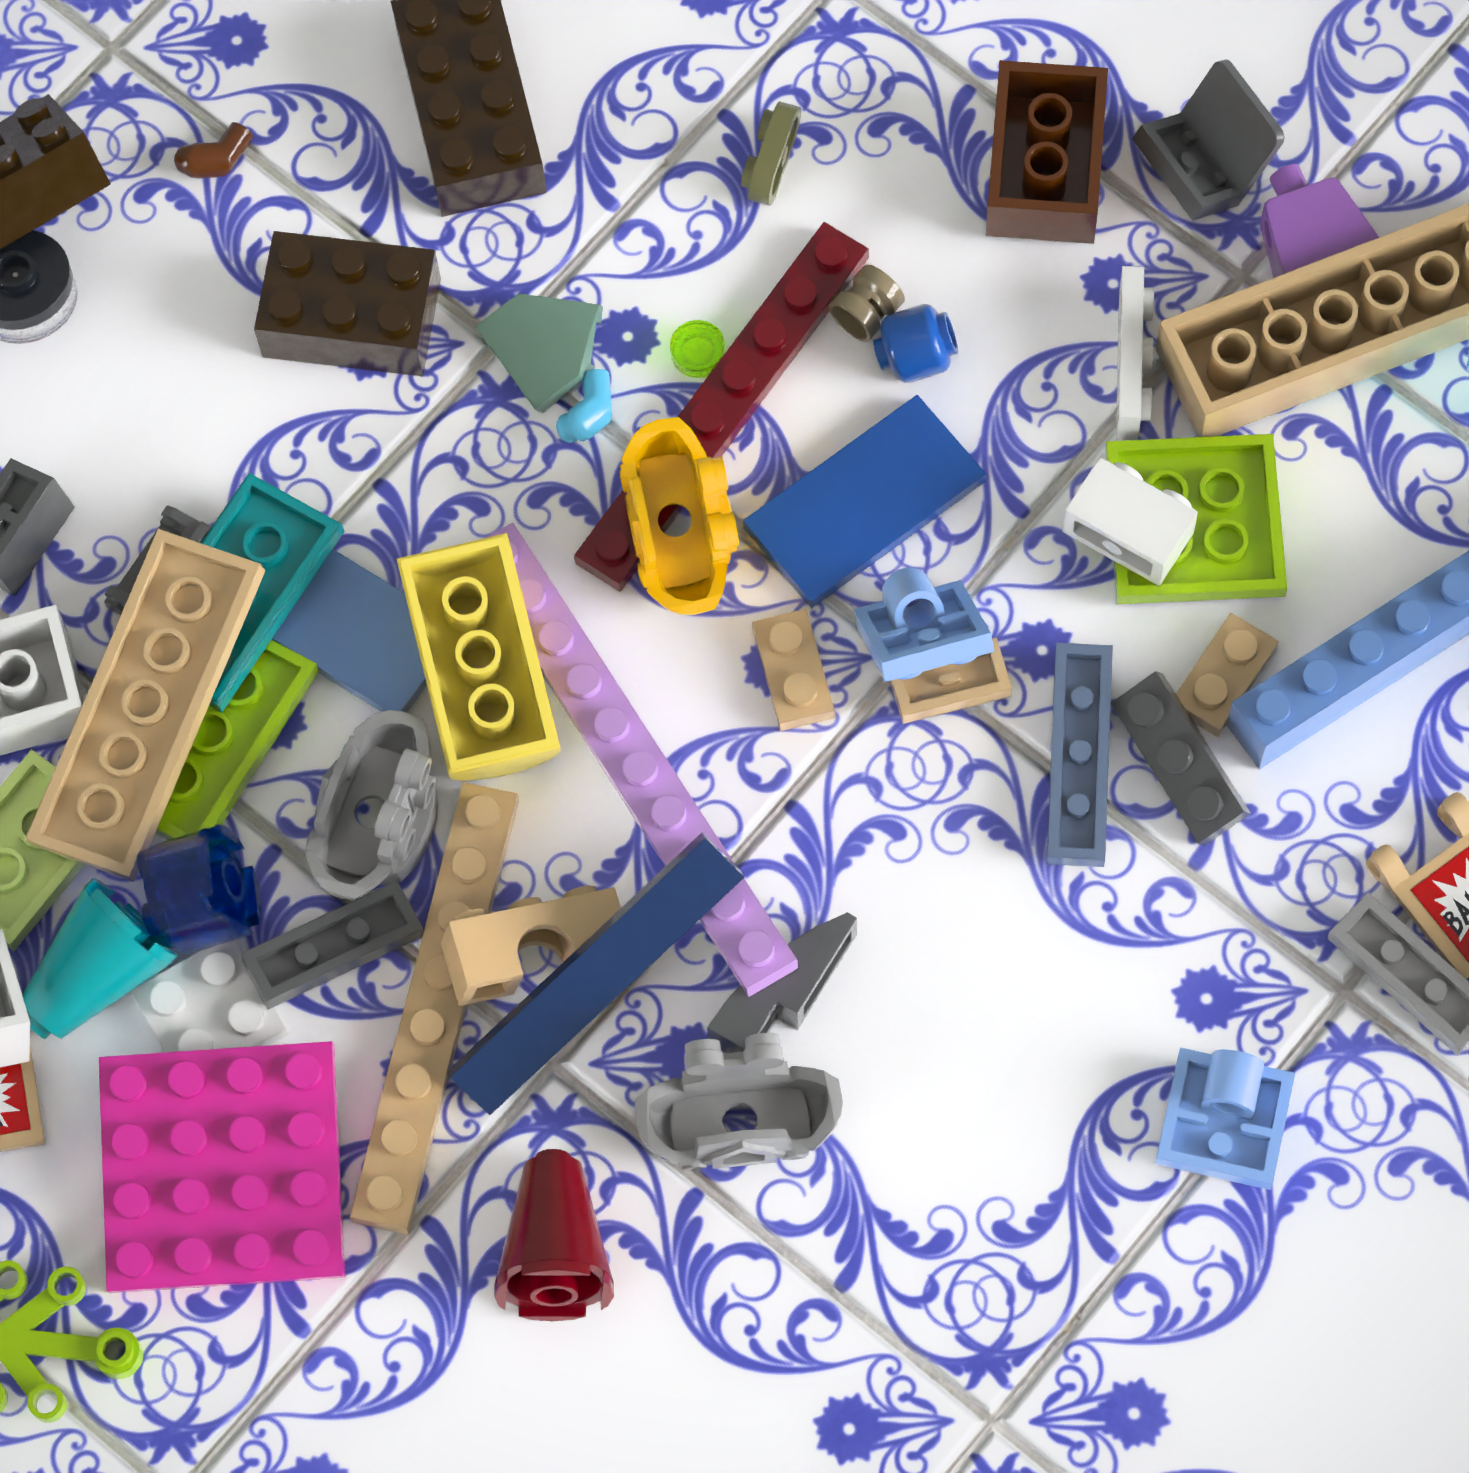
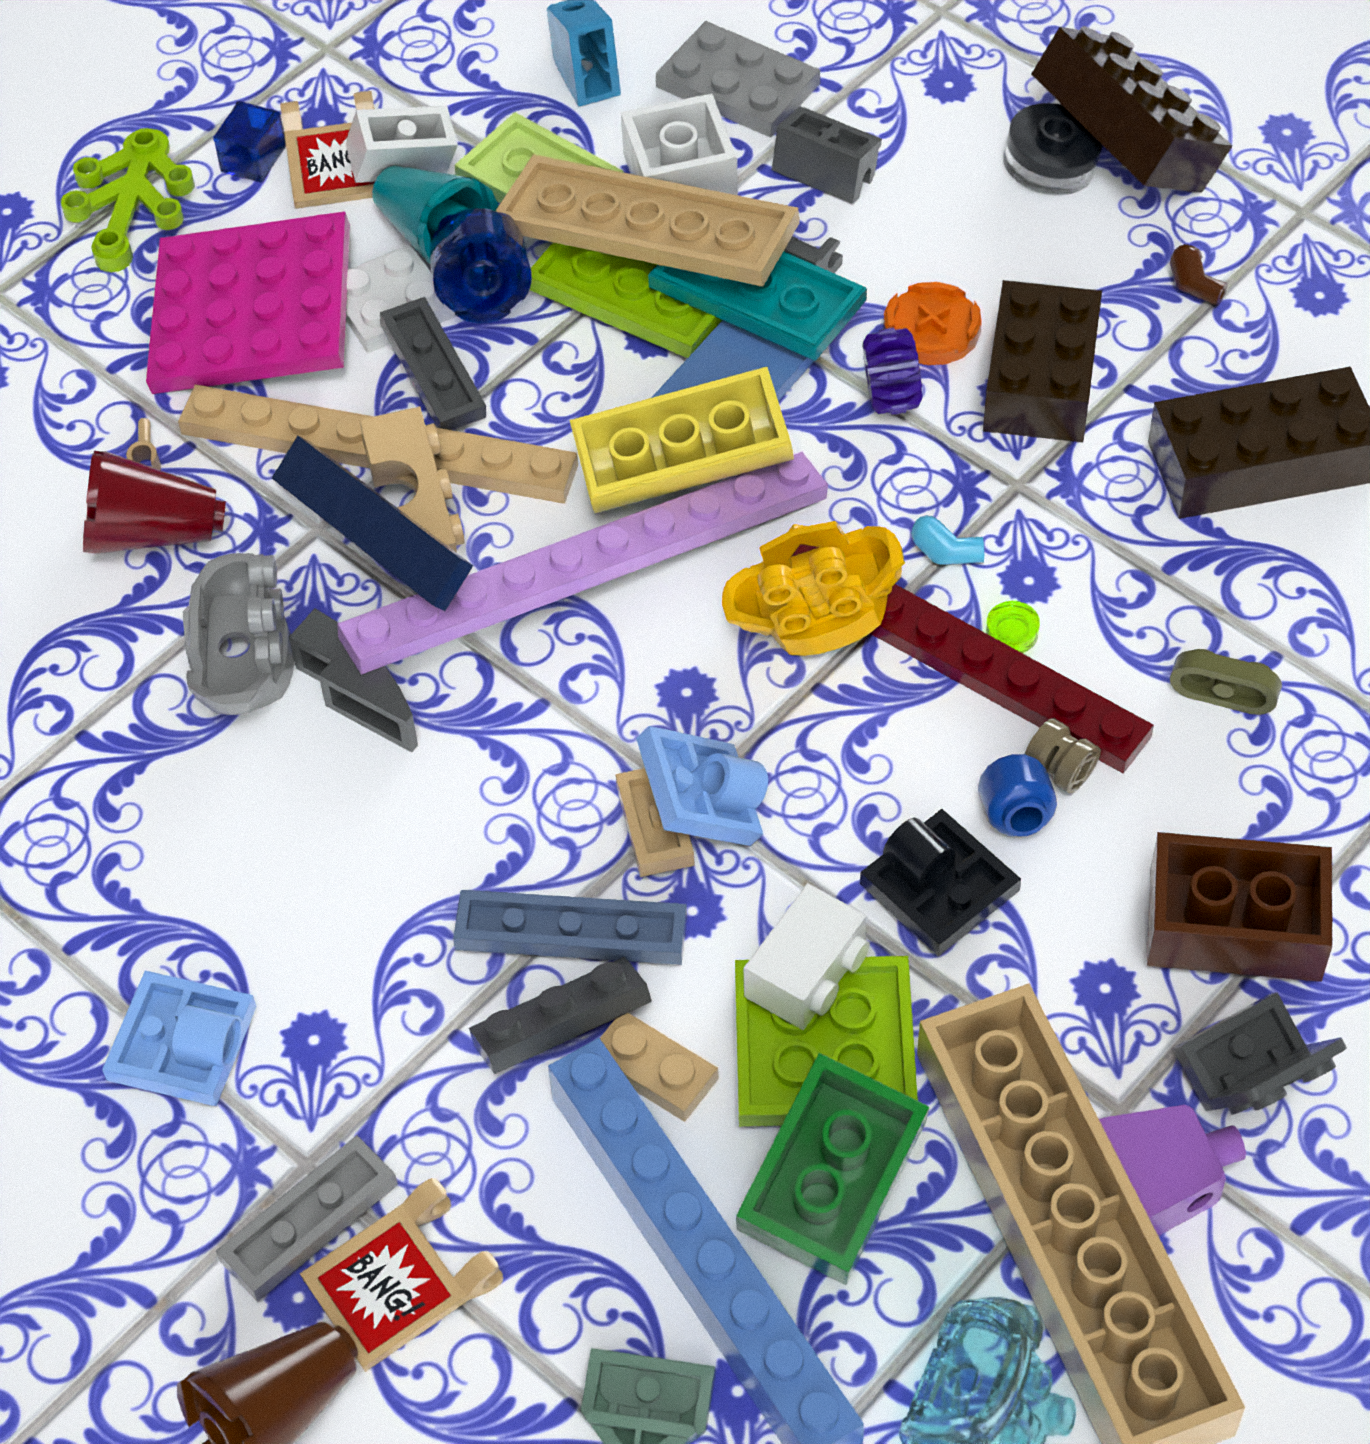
camera: 90 degrees right, 15 degrees down
light grey piece [305,710,438,901] -> none
sand green slope [475,294,603,413] -> none
blue tile [743,394,986,609] -> none
tan plate [752,609,835,732] -> none
white plate [1116,266,1154,440] -> none
none -> tan hand [126,418,161,470]
none -> green brick [736,1053,930,1285]
none -> black plate [860,809,1021,956]
none -> dark purple gear [862,327,923,415]
none -> orange tile [883,282,982,365]

